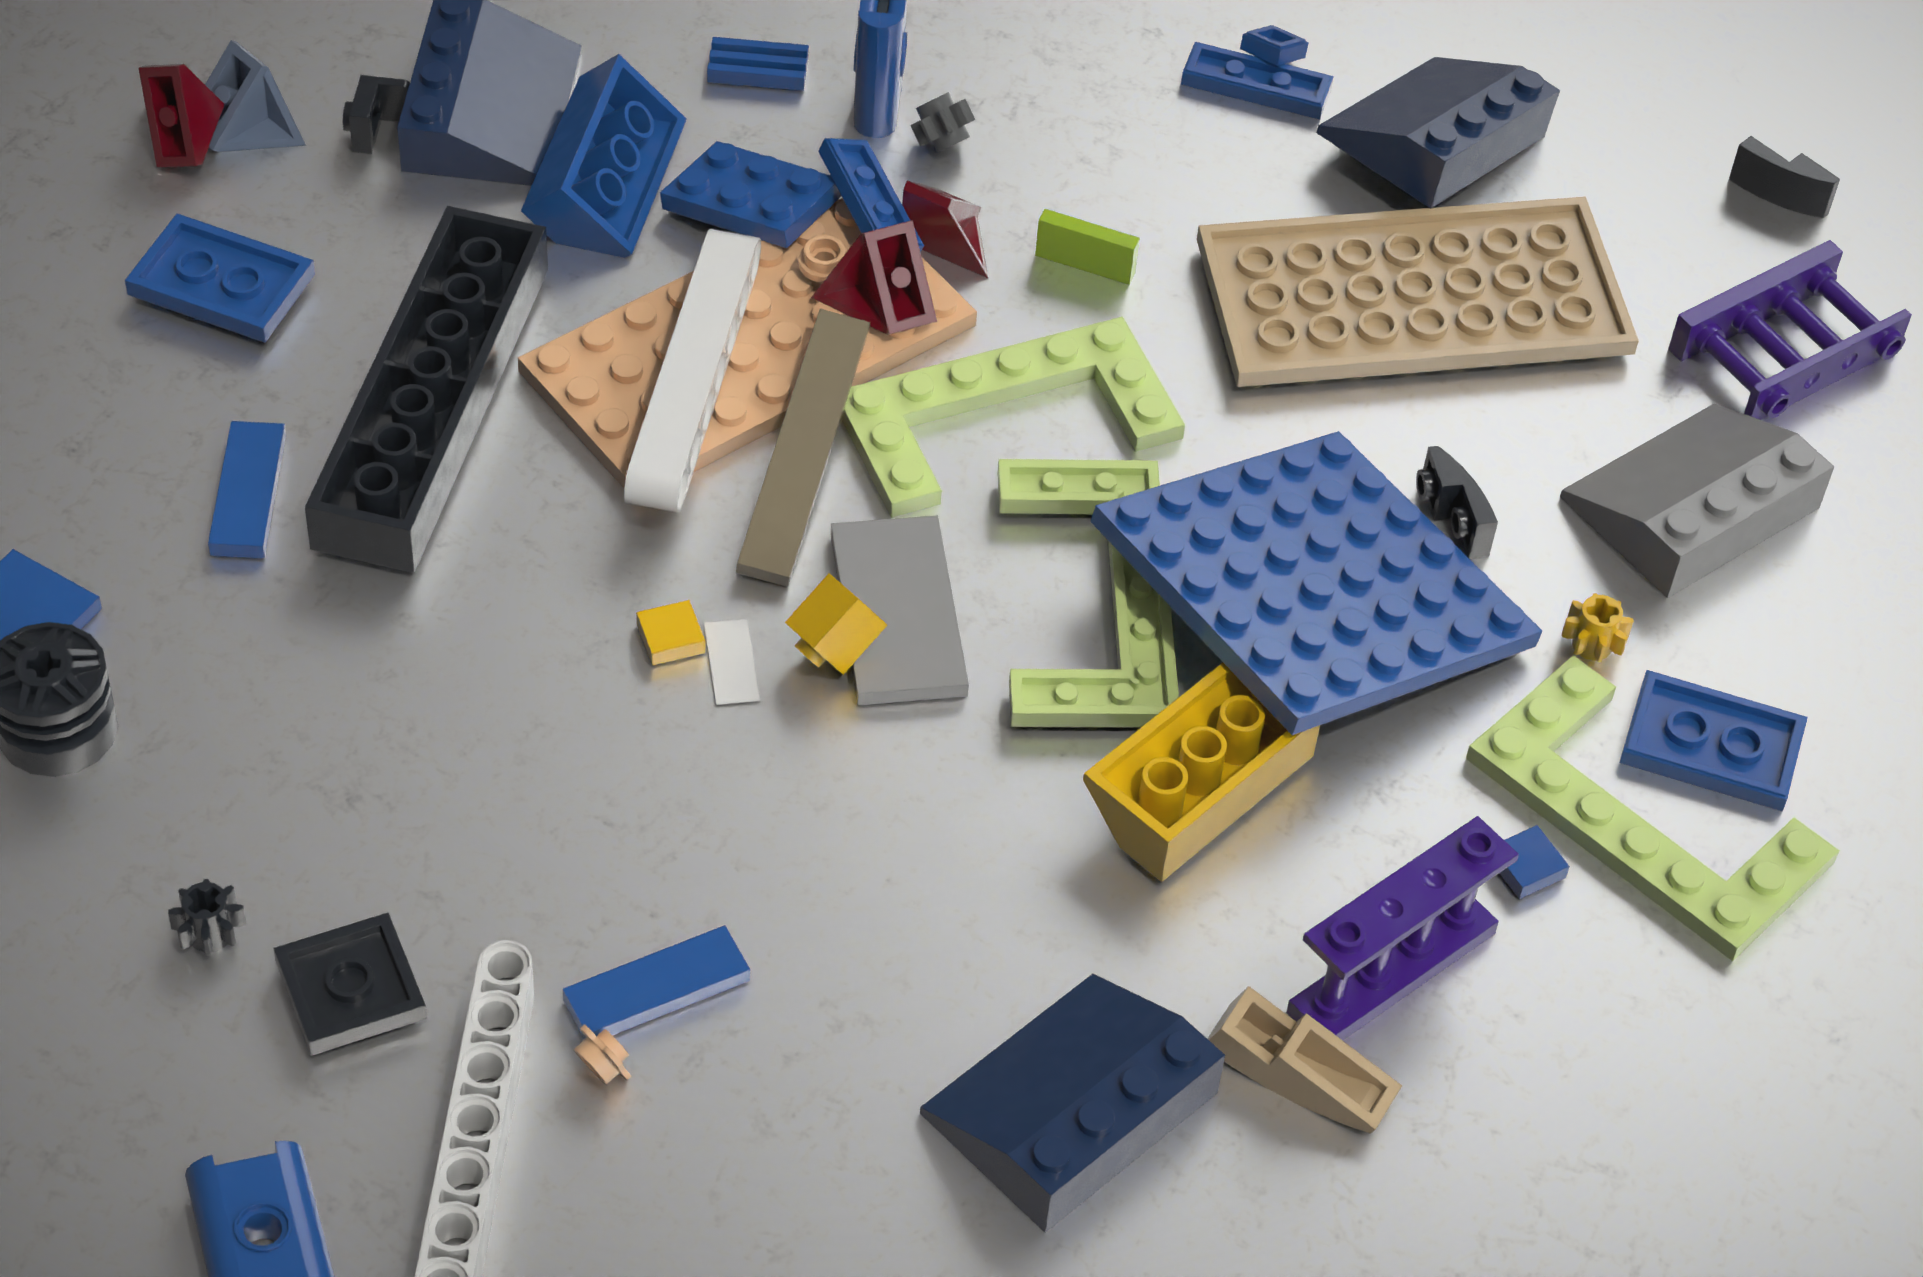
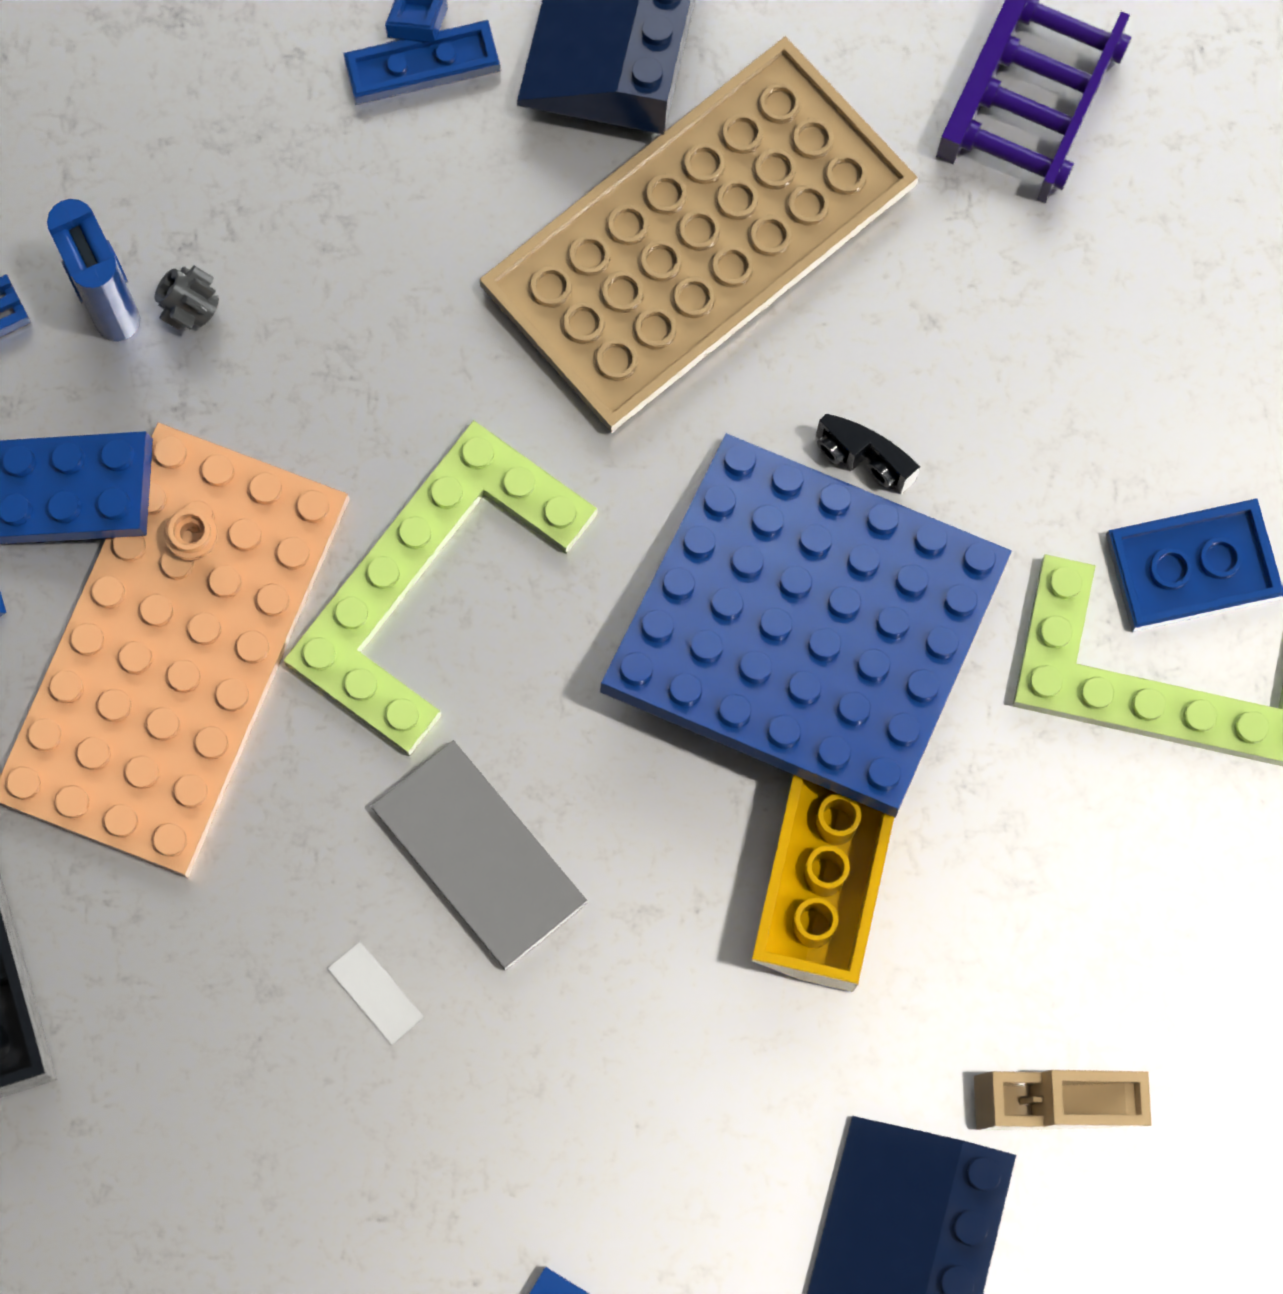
camera: 30 degrees left, 25 degrees up
white beam [624,229,761,513] -> none
yellow tile [636,600,705,666] -> none
dark tan tile [736,309,870,587] -> none
yellow brick [785,573,887,675] -> none
dark red slope [811,220,937,335] -> none
blue tile [818,138,924,253] -> none
dark red slope [902,180,988,278] -> none
yellowish green plate [997,459,1179,727] -> none
lime tile [1035,209,1140,285] -> none
dark purple fence [1286,816,1519,1040] -> none
blue tile [1499,825,1570,899] -> none
light grey slope [1560,404,1835,598] -> none
yellow gear [1561,593,1634,662] -> none

